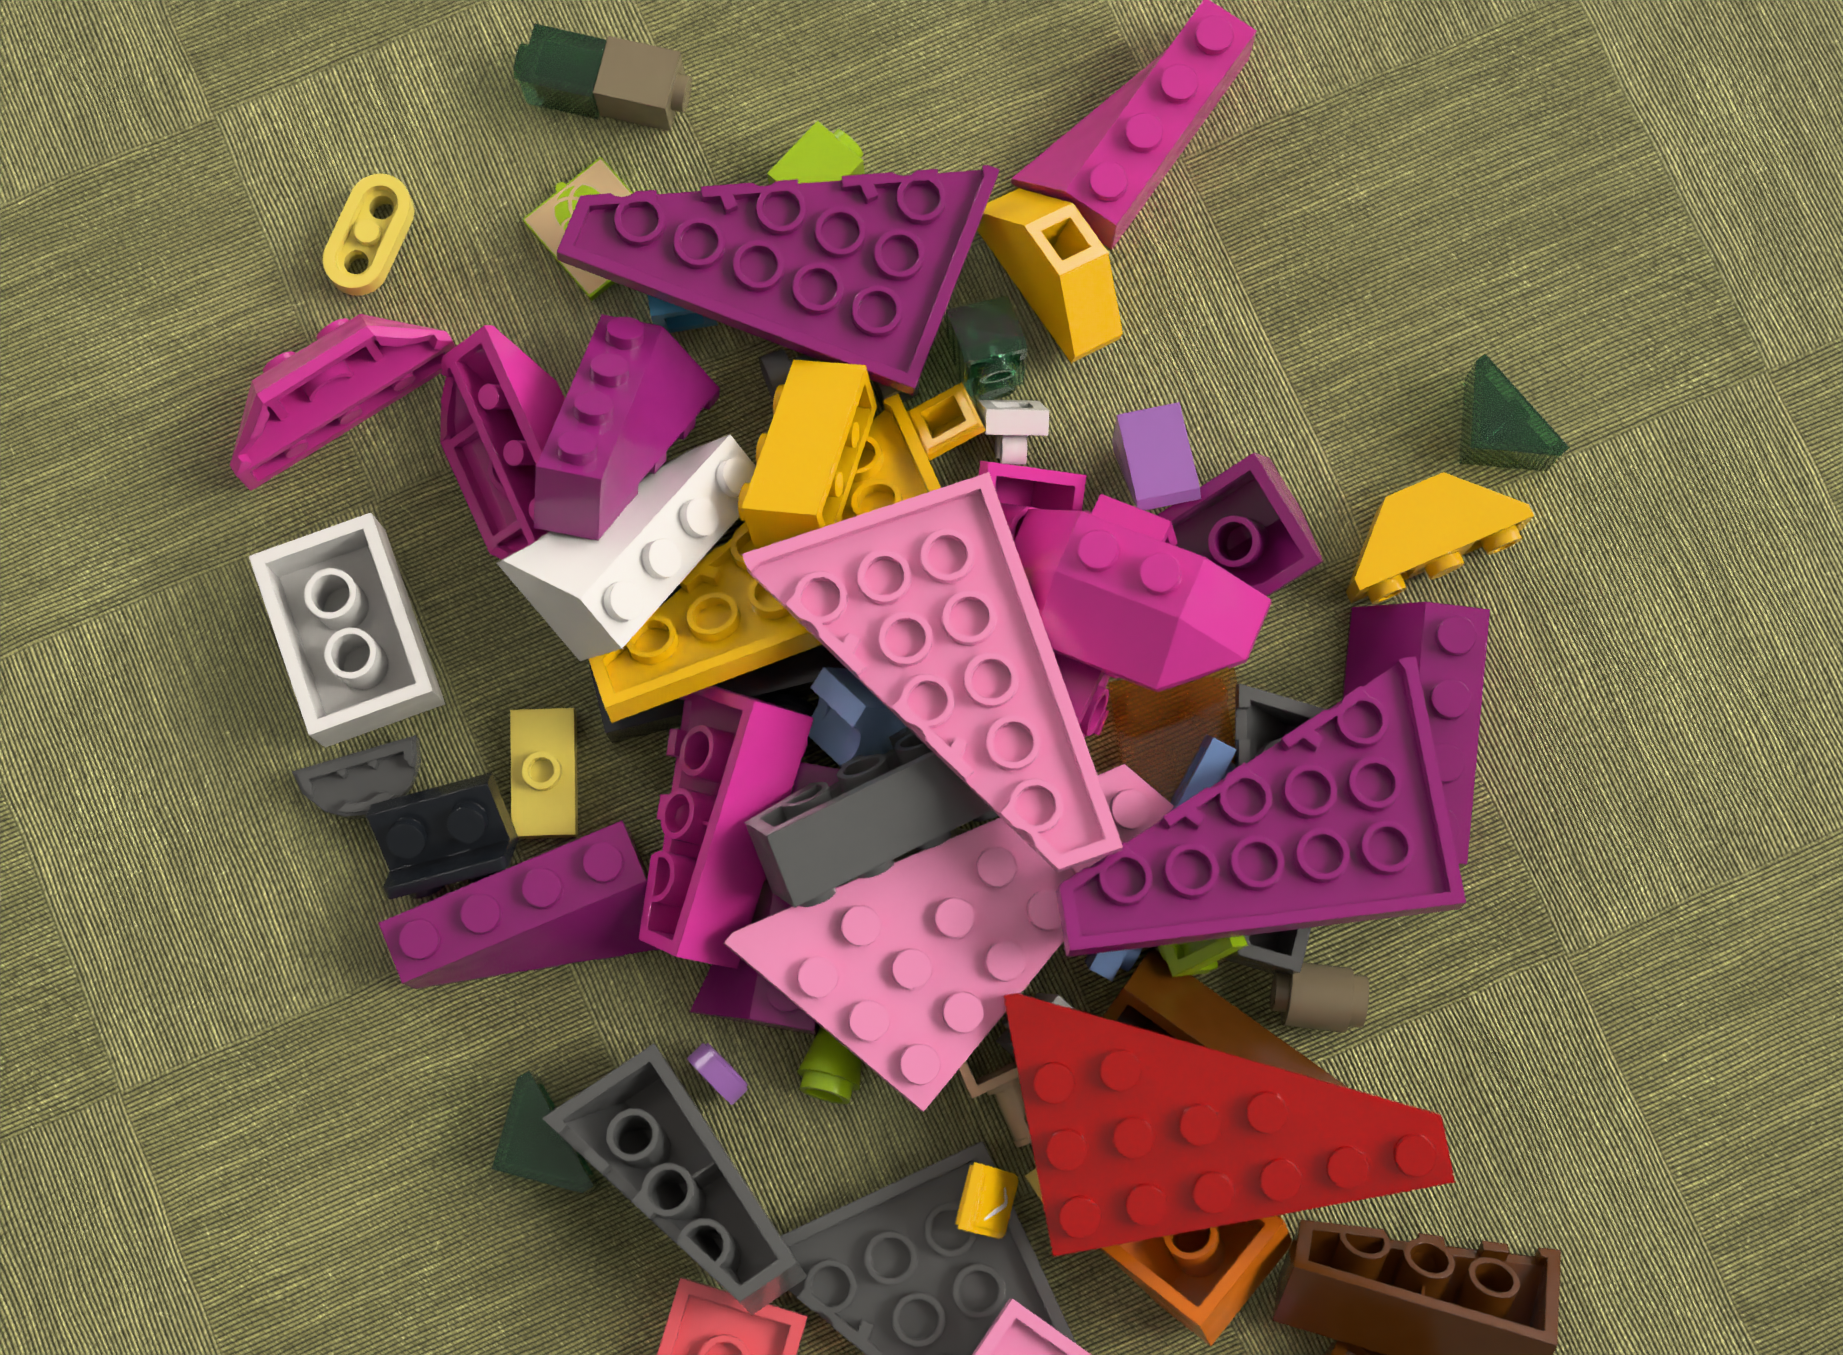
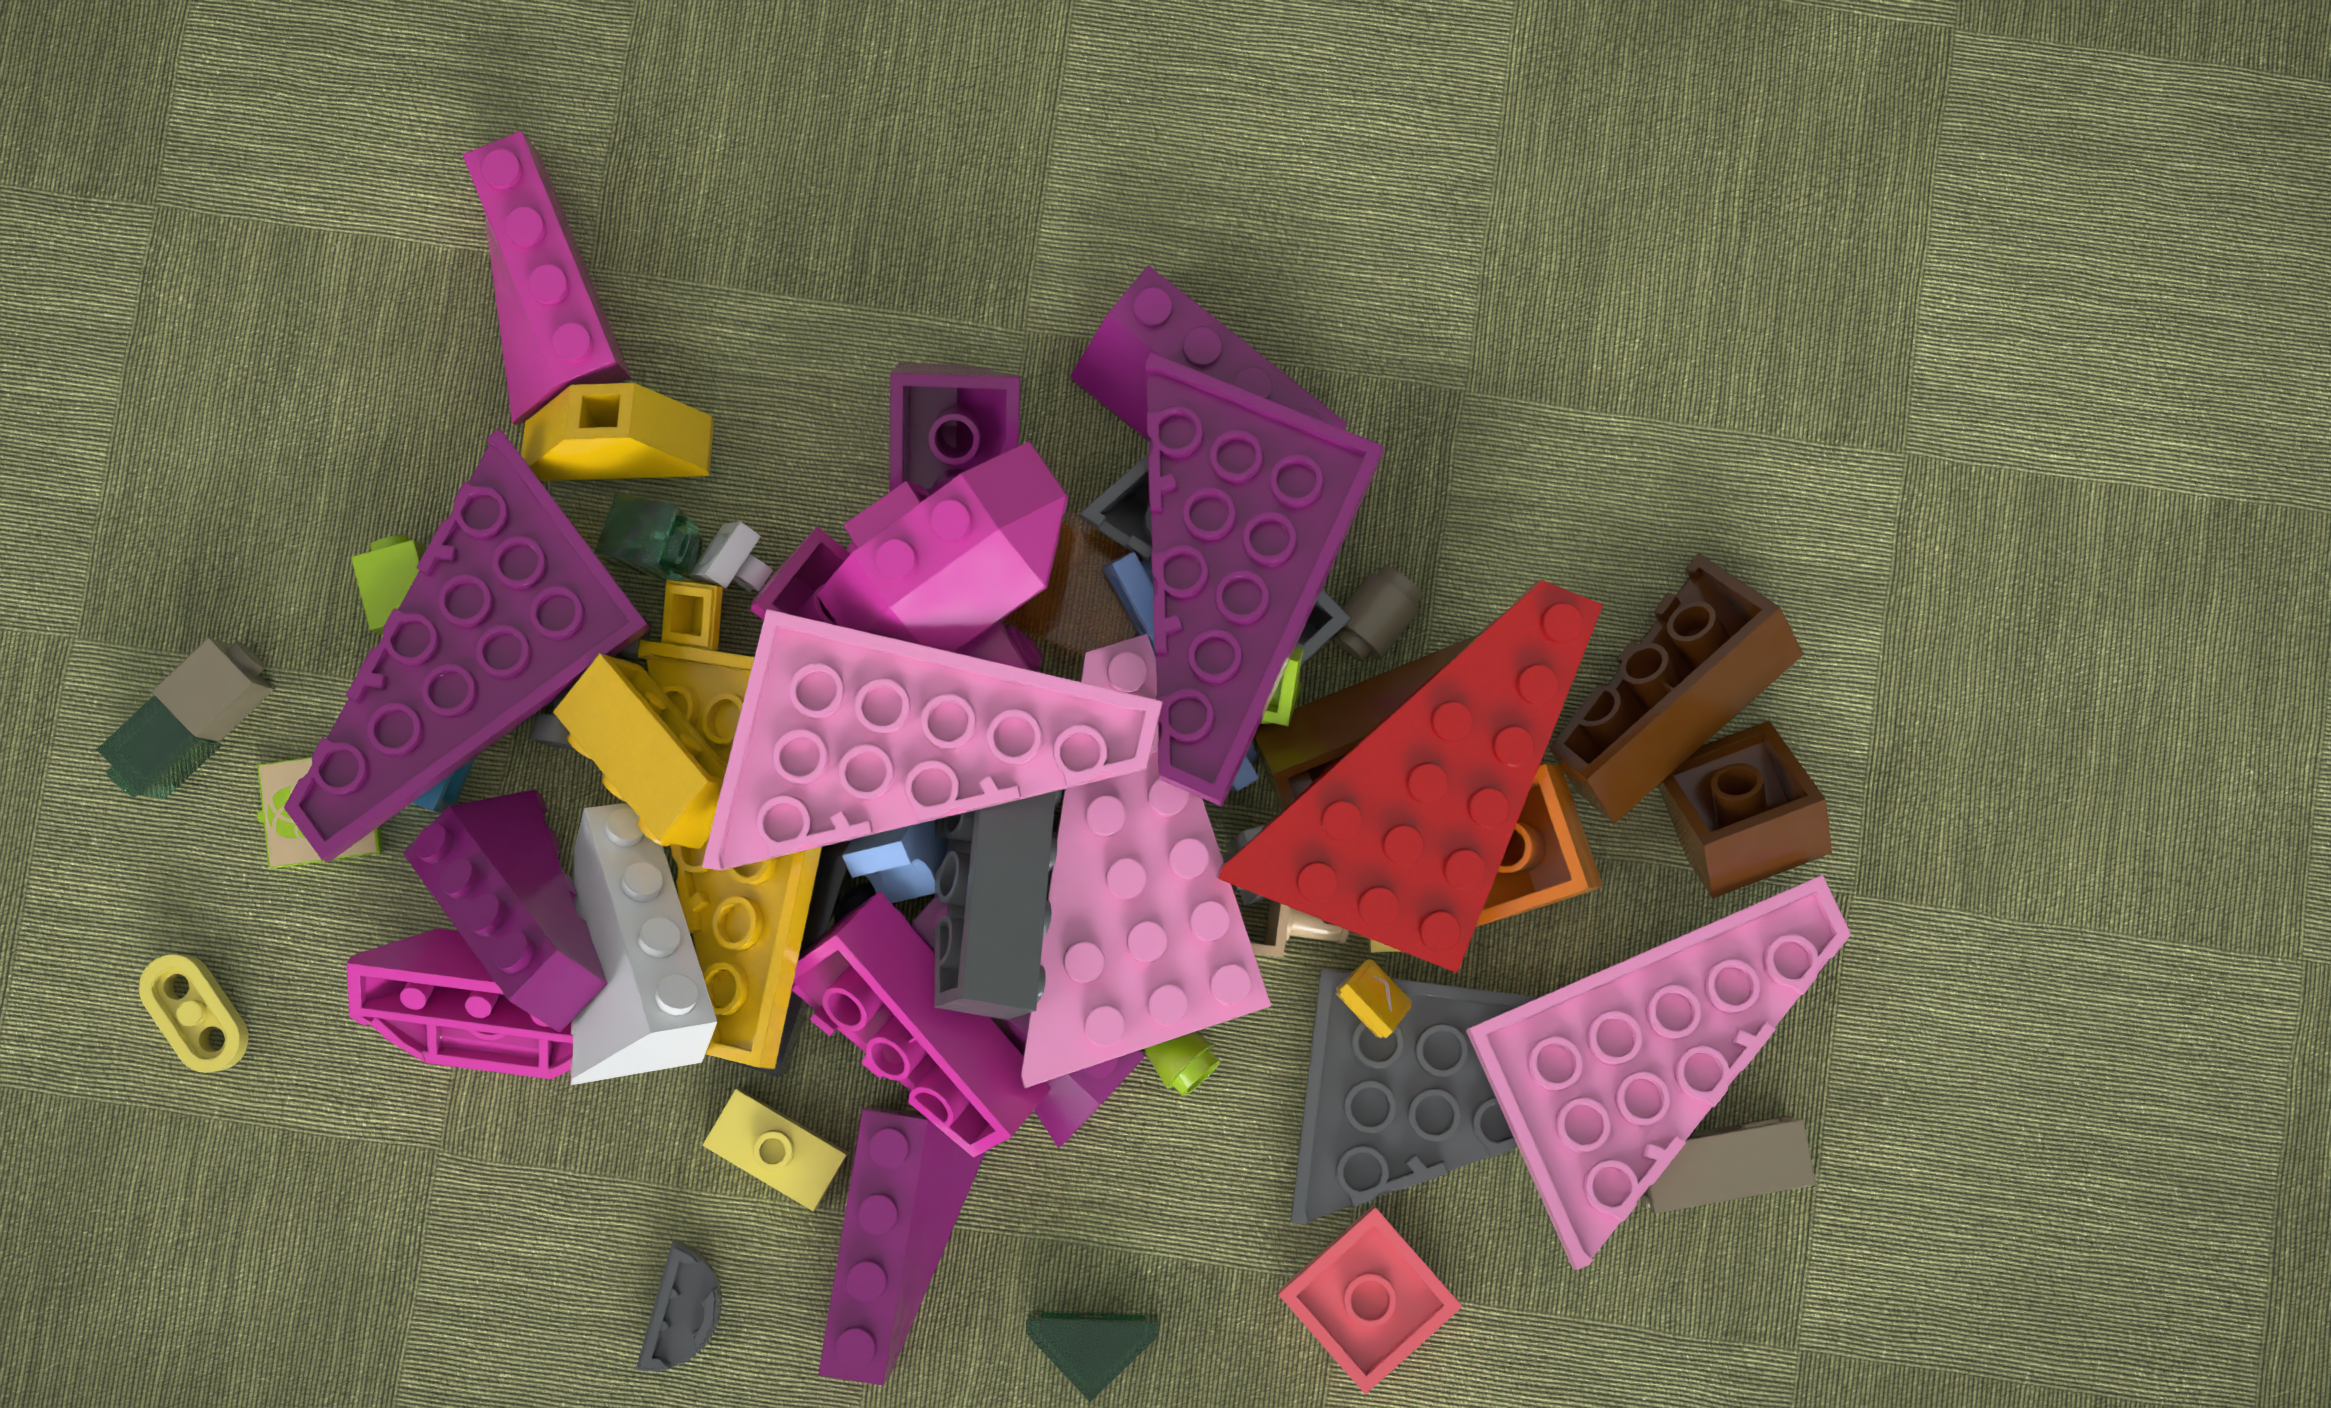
camera: 60 degrees left, 5 degrees up
dark pink wedge [230,314,456,491] -> none
white brick [249,513,445,747] -> none
black bracket [366,772,519,899] -> none
dark grey wedge [542,1044,807,1315] -> none
medium lavender tile [687,1043,749,1105] -> none
medium lavender slope [1112,402,1201,511] -> none
yellow slope [1346,472,1534,604] -> none
clear green slope [1459,354,1570,471] -> none

